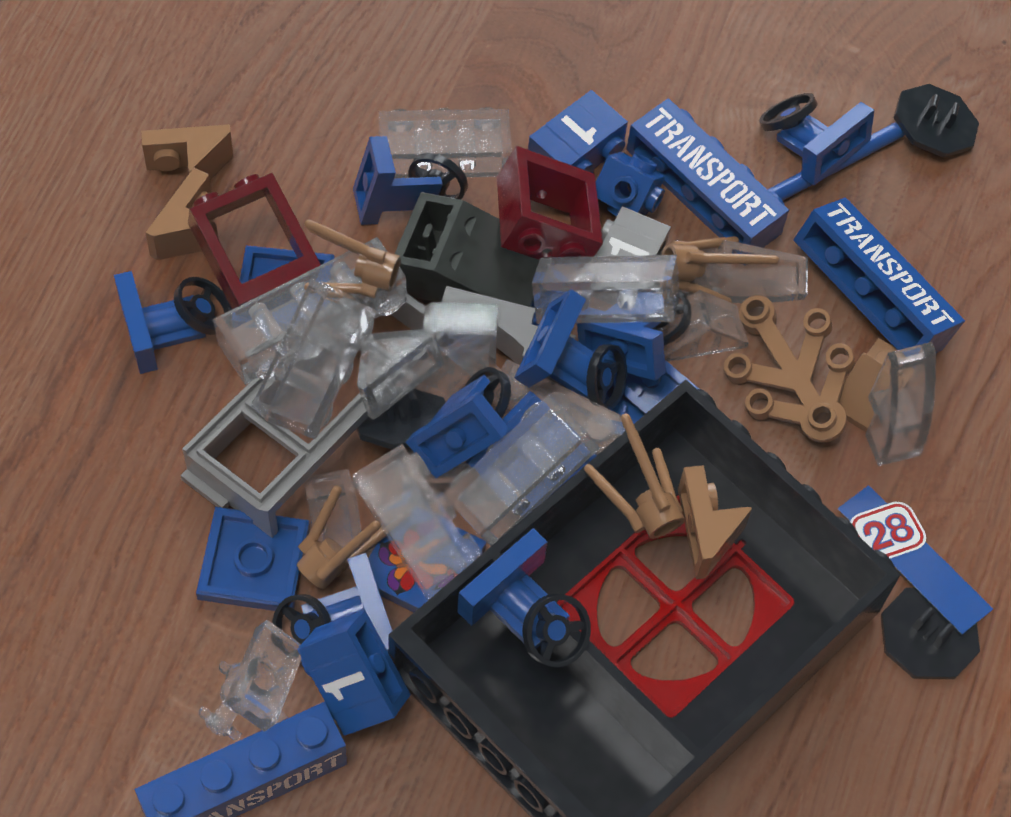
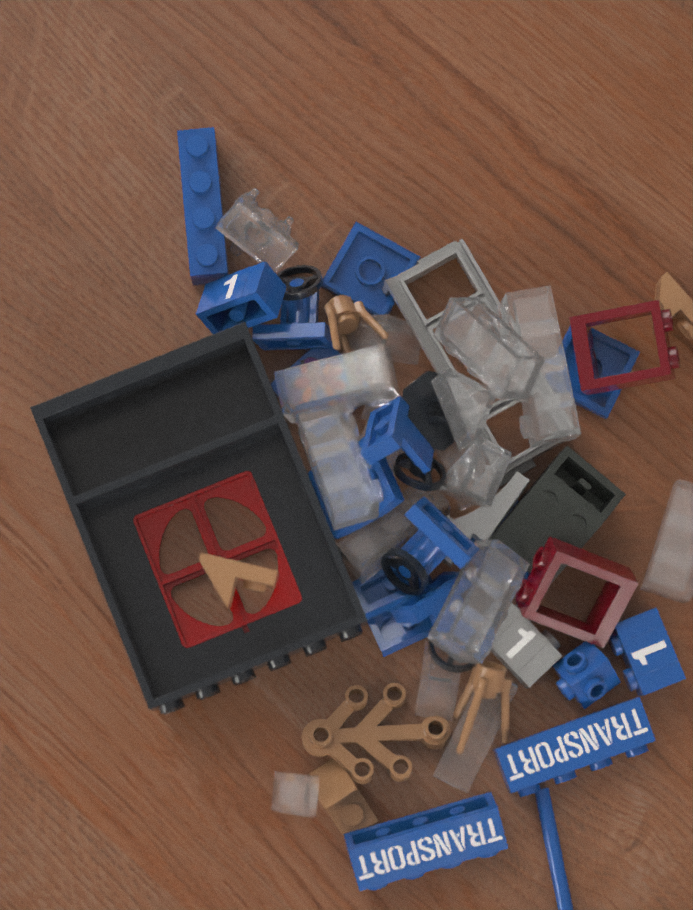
camera: 115 degrees right, 20 degrees up
blue piece [114,271,233,374] -> none
medium nougat plant [304,219,401,299] -> none
blue piece [353,136,468,225] -> none
blue piece [458,528,591,667] -> none
medium nougat plant [584,413,685,539] -> none
blue piece [759,93,874,186] -> none
blue sticker [837,485,993,634] -> none
black piece [881,588,980,679] -> none

